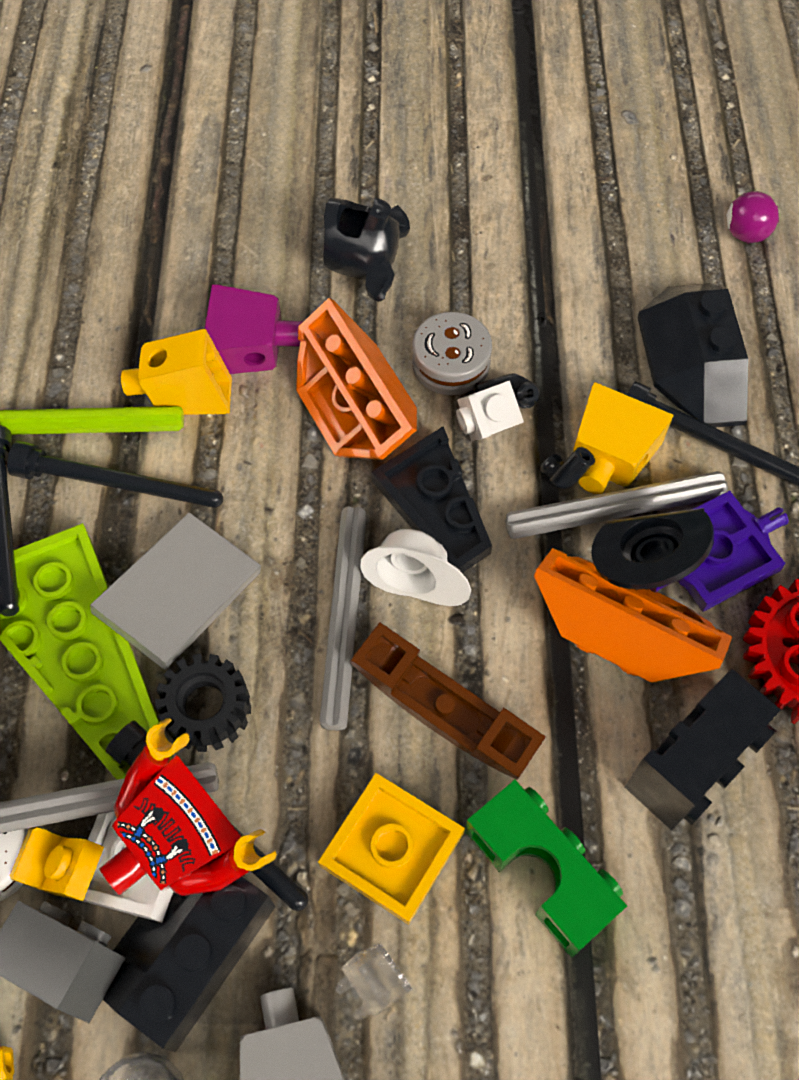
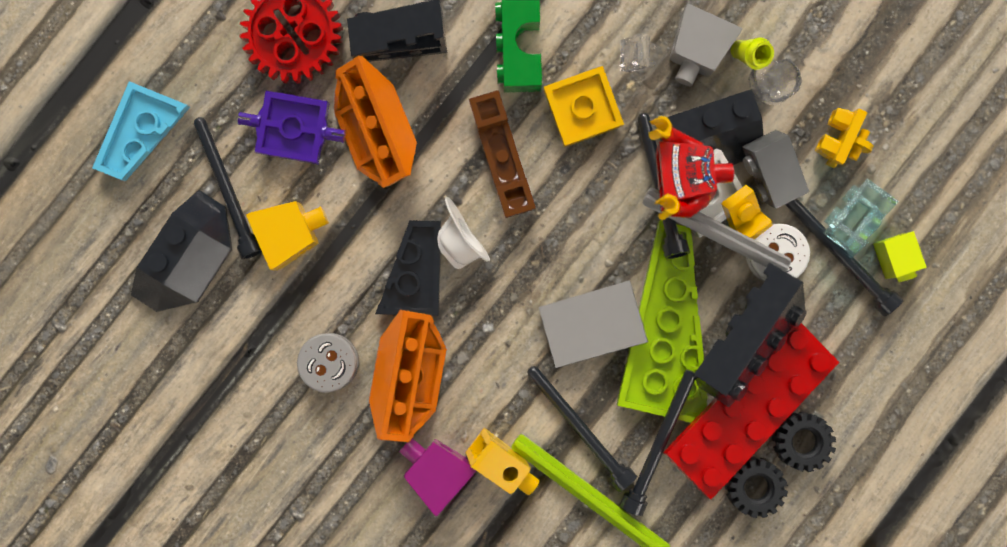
camera: 140 degrees left, 25 degrees up
black tyre [155,654,251,752] -> none
light grey axle [319,506,366,731] -> none
black piece [323,198,410,302] -> none
white bracket [456,381,524,441] -> none
black arm [474,373,540,409] -> none
light grey axle [505,471,728,539] -> none
black arm [540,447,595,489] -> none
black hat [591,508,715,590] -> none
magenta piece [726,191,779,244] -> none

